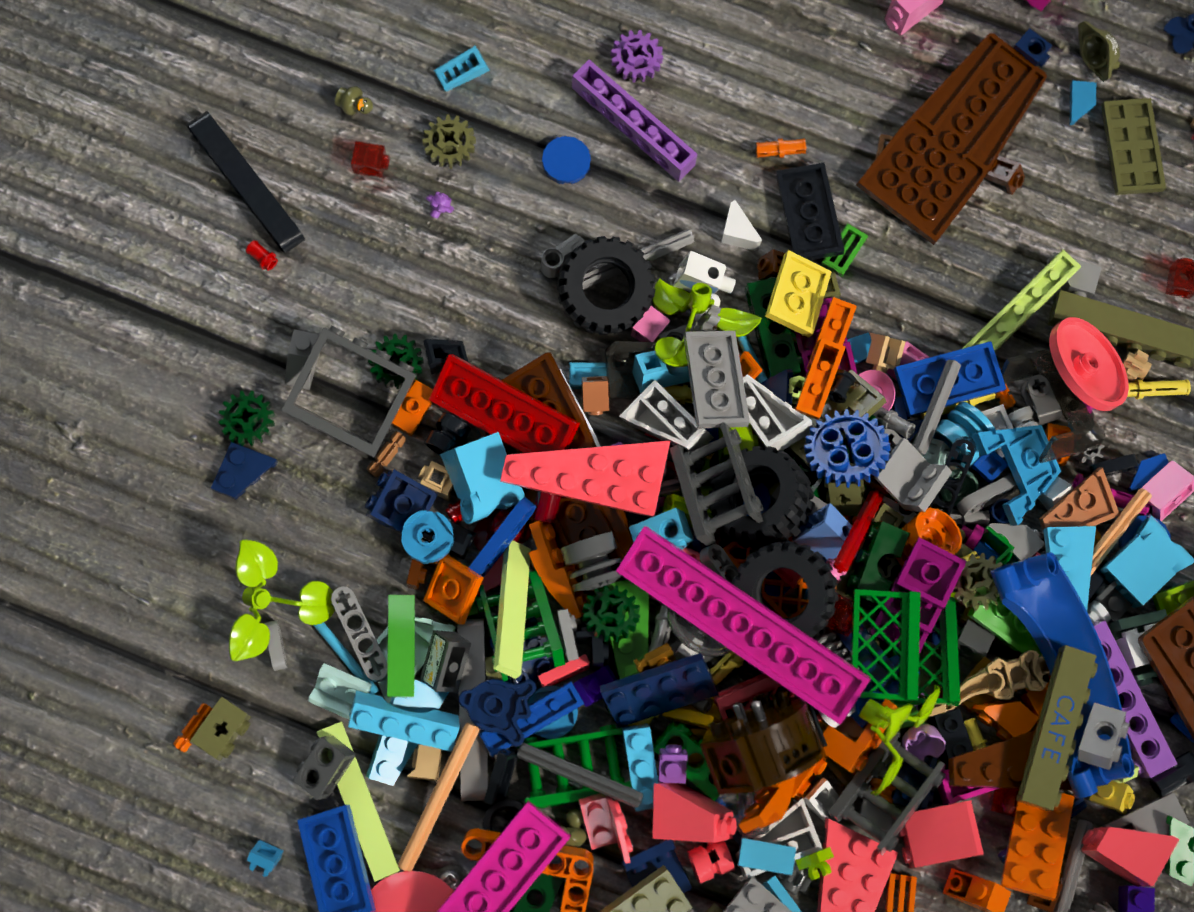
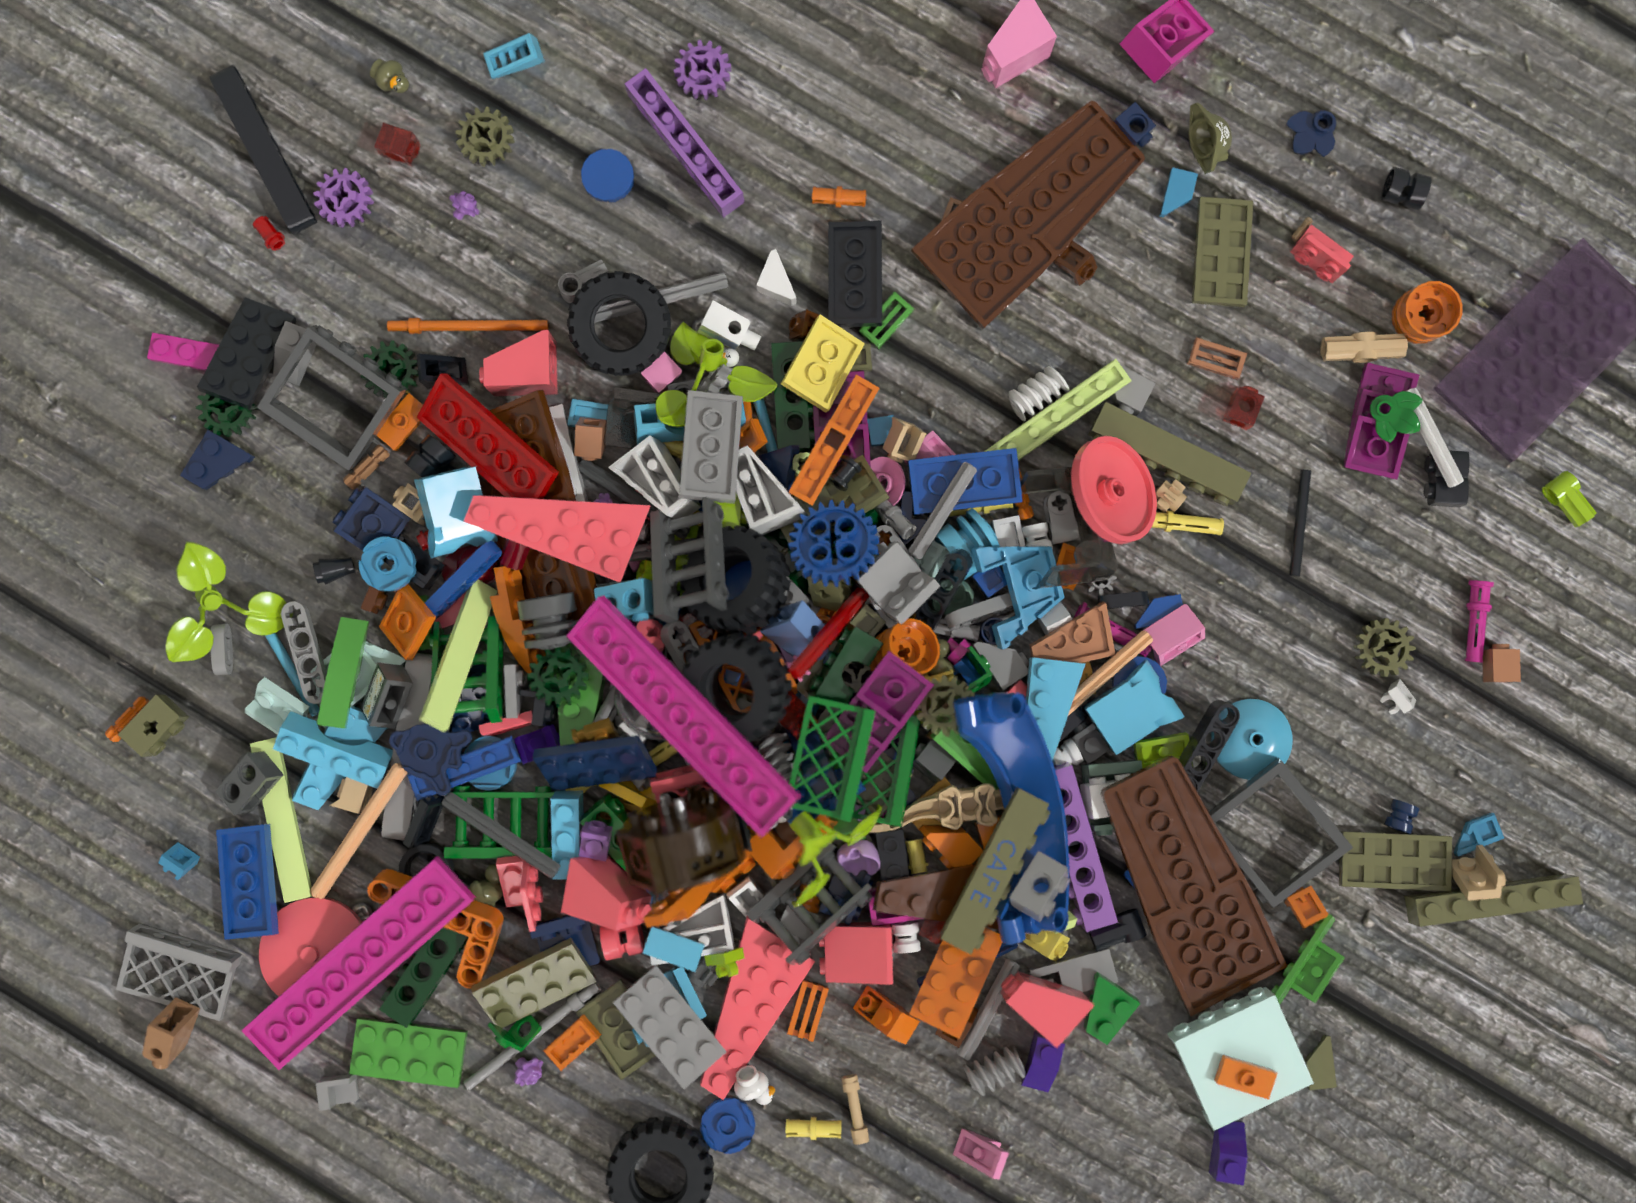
camera: 15 degrees right, 10 degrees up
none -> dark pink plate [147,333,219,371]
none -> black plate [197,297,296,410]
none -> medium lavender gear [313,168,374,228]
none -> black cone [313,557,355,585]
none -> orange bar [387,318,549,334]
none -> coral slope [479,330,558,396]
none -> white wheel [891,922,921,953]
none -> white piece [1009,366,1070,421]
none -> nougat tile [1187,337,1247,380]

